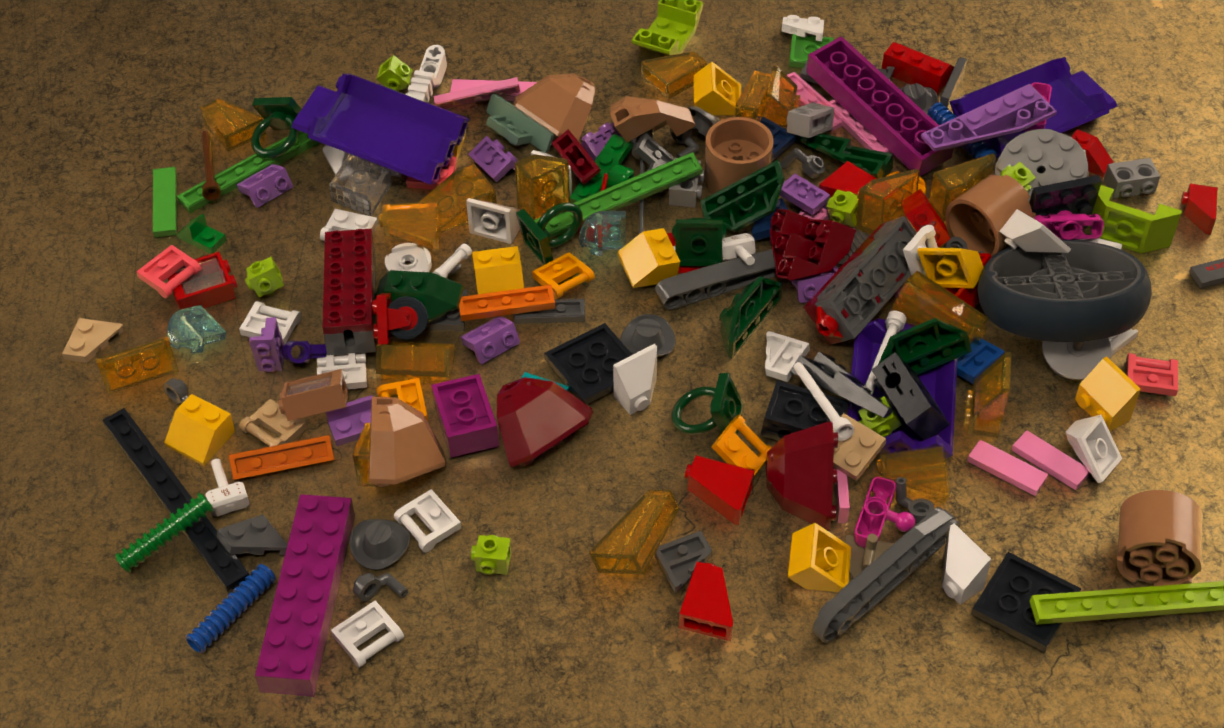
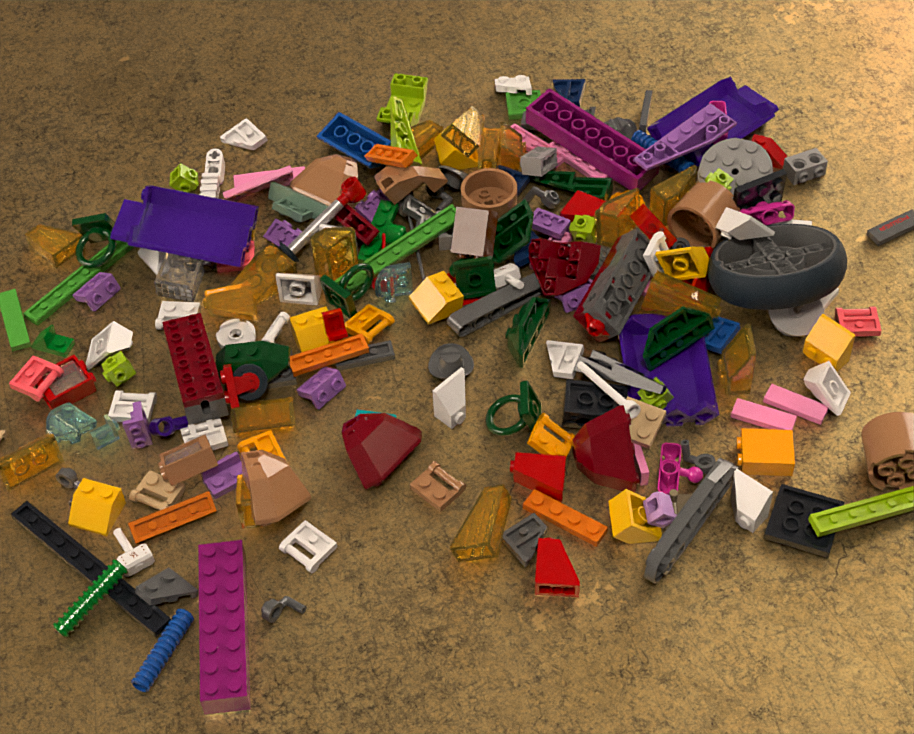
camera: 10 degrees left, 0 degrees up
reddish brown piece [202,130,221,201] -> none
white plate [331,600,404,668] -> none
dark grey hat [350,519,410,569] -> none
magenta piece [431,374,499,457] -> none
lime brick [471,535,511,575] -> none
black plate [544,323,632,404] -> none
white piece [866,311,907,395] -> none
black piece [872,352,950,440] -> none
clear yellow slope [877,445,951,499] -> none
red slope [882,42,954,96] -> none
lime slope [1088,185,1182,254] -> none
red slope [1181,183,1218,235] -> none
none -> white slope [86,321,133,371]
none -> clear light blue bracket [90,414,120,450]
none -> white wing [220,118,268,151]
none -> piece [275,176,366,266]
none -> blue slope [316,112,391,168]
none -> red bracket [321,308,348,342]
none -> orange plate [365,144,418,168]
none -> lime wedge [390,96,422,166]
none -> medium nougat plate [410,461,467,512]
none -> clear yellow slope [441,106,485,158]
none -> brick [451,207,498,258]
none -> orange plate [523,489,608,547]
none -> dark blue wing [553,79,586,107]
none -> lavender brick [643,491,677,528]
none -> light orange brick [736,428,795,476]

